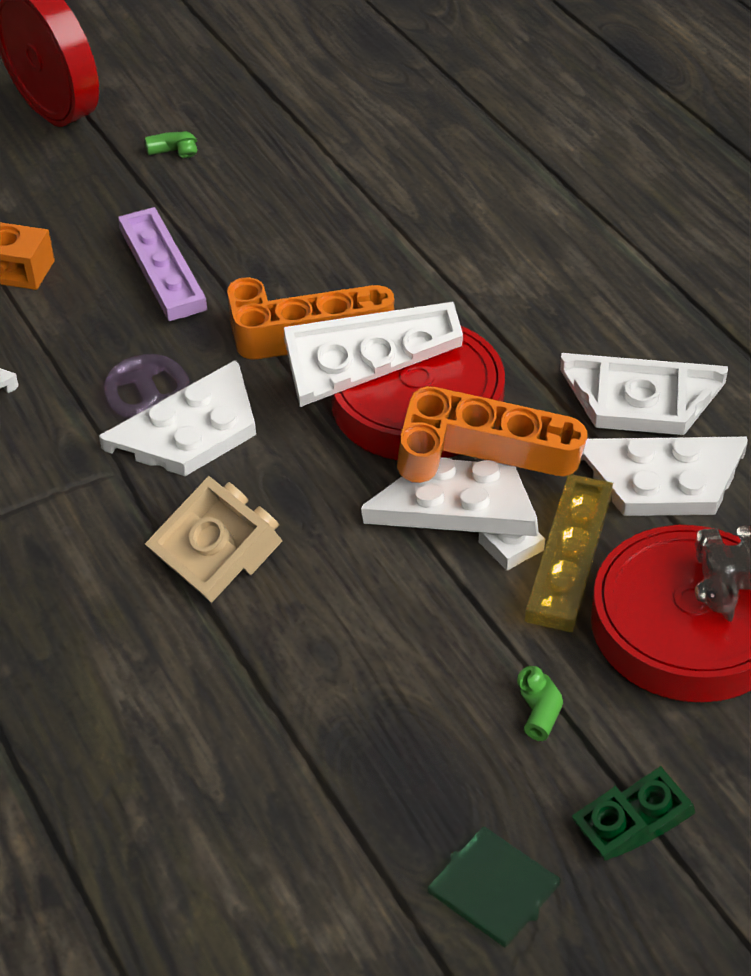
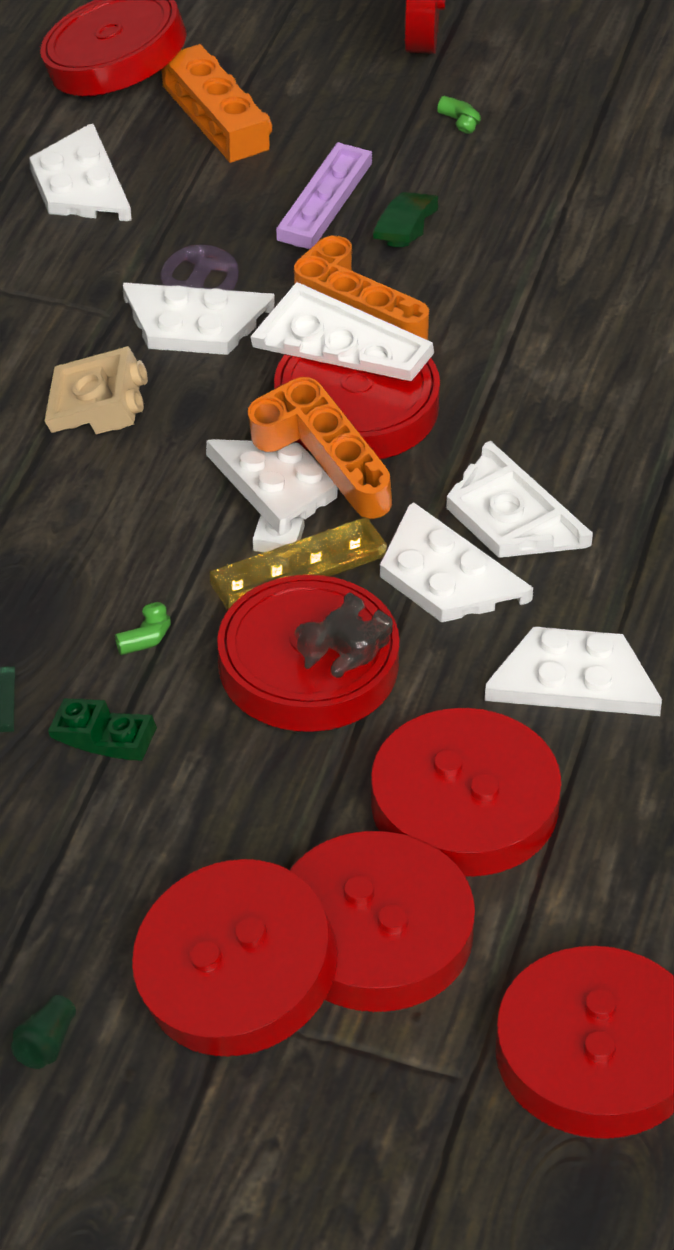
camera: 45 degrees right, 0 degrees up
none -> dark green slope [373,192,438,247]

